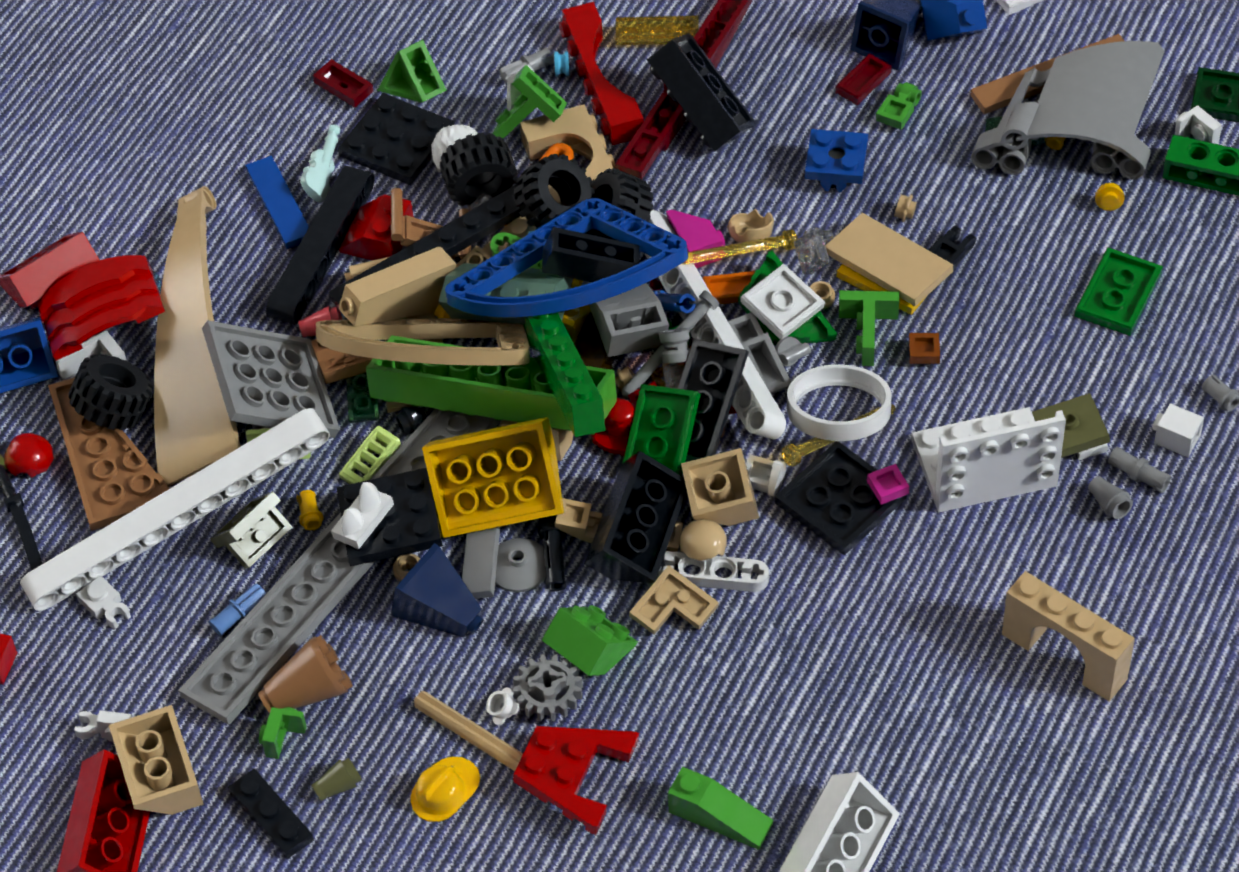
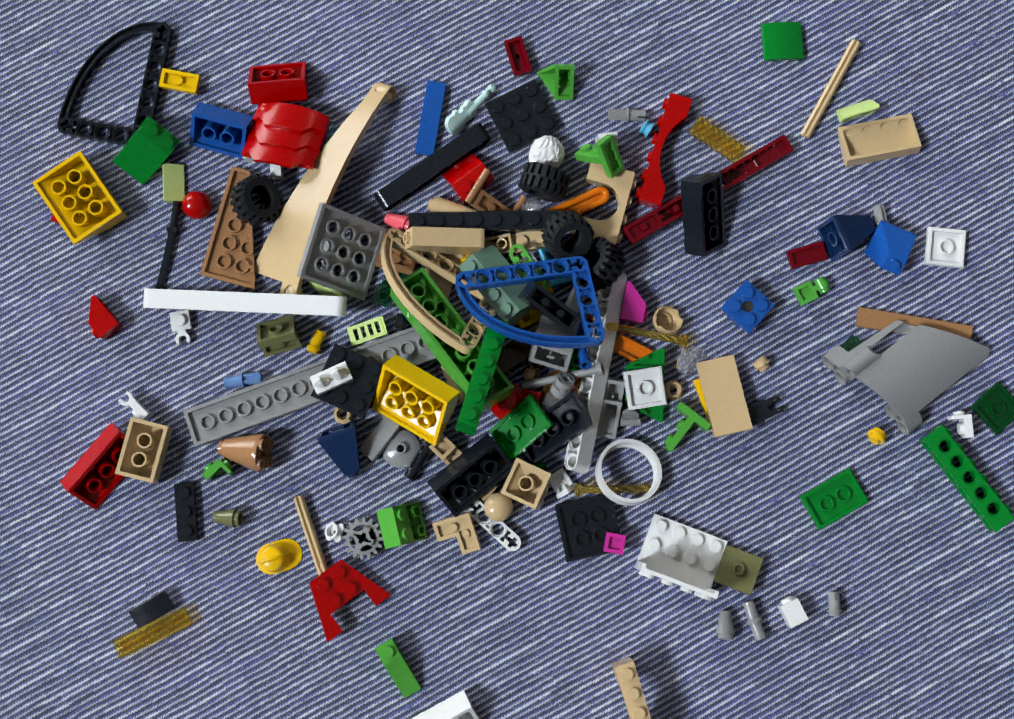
camera: 30 degrees right, 30 degrees up
dark orange plate [909,333,940,364] -> none

